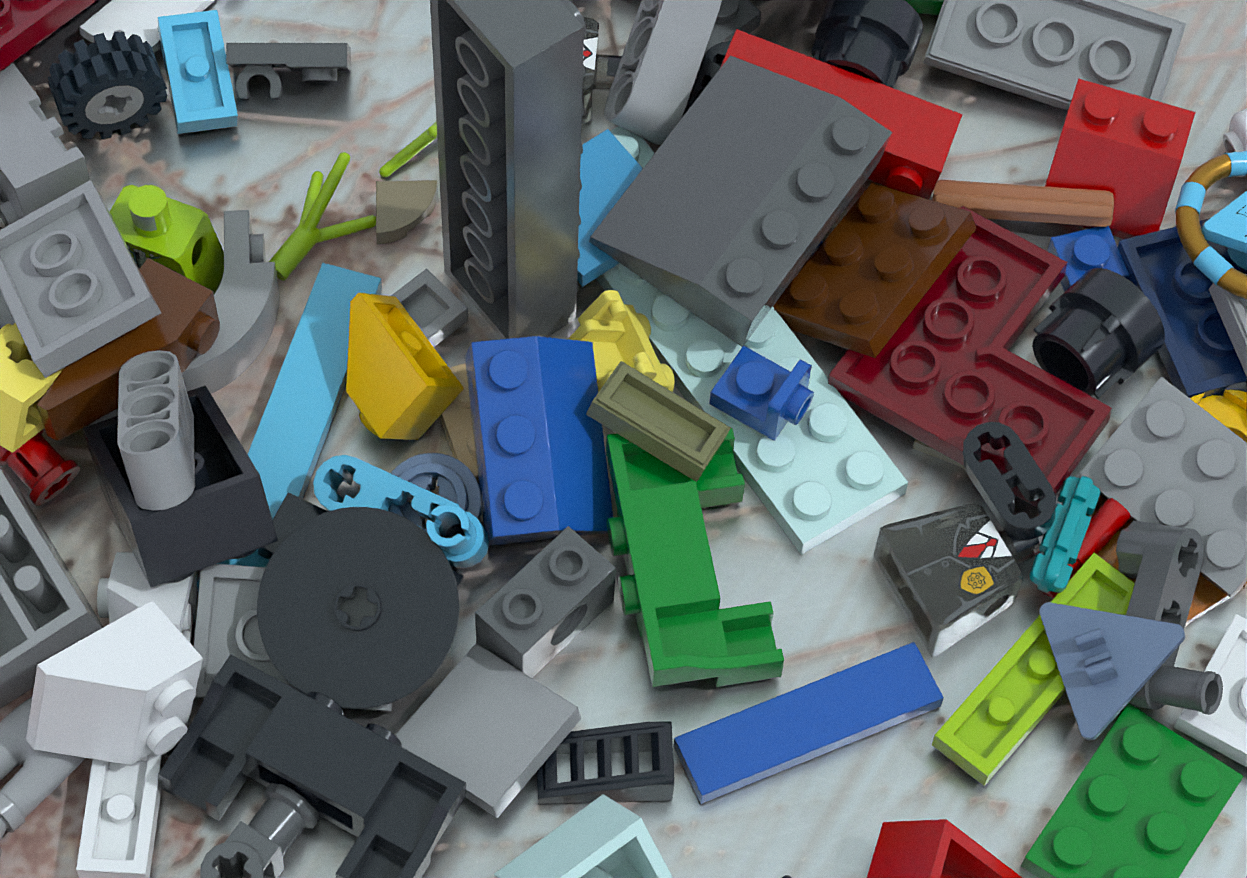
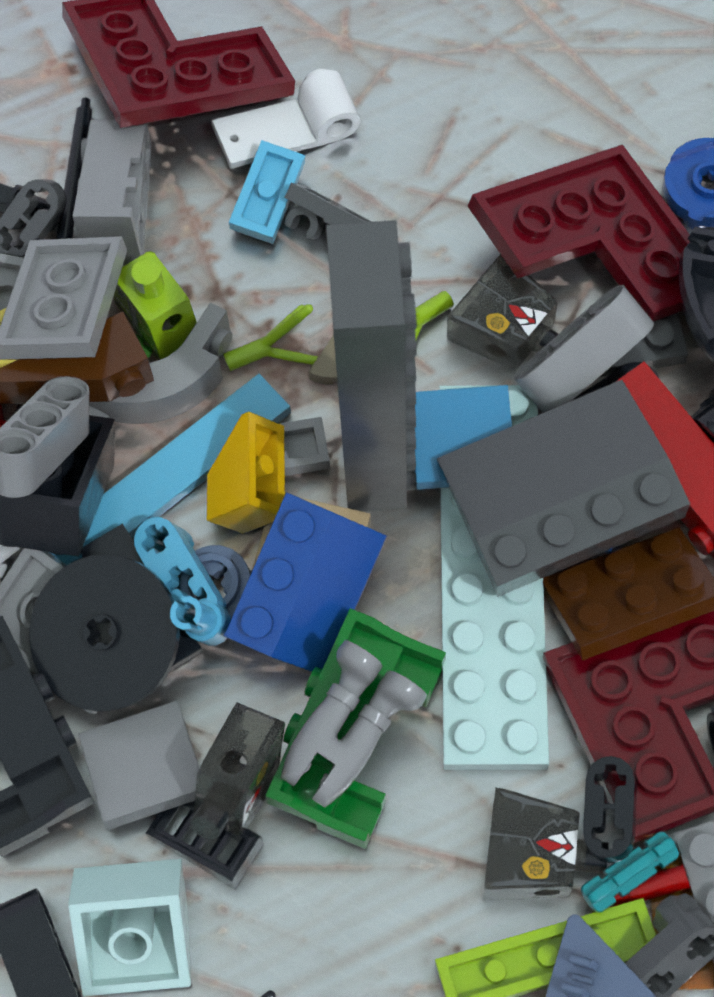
camera: 40 degrees right, 5 degrees up
black wheel [48,32,168,139] -> none
dark grey brick [475,526,616,678] -> none
light yellow piece [568,290,675,392] -> none
olive tile [586,361,731,482] -> none
blue tile [673,642,944,804] -> none
blue bracket [709,345,814,441] -> none
none -> clear smoke torso [190,702,285,840]
none -> light grey piece [280,640,427,808]

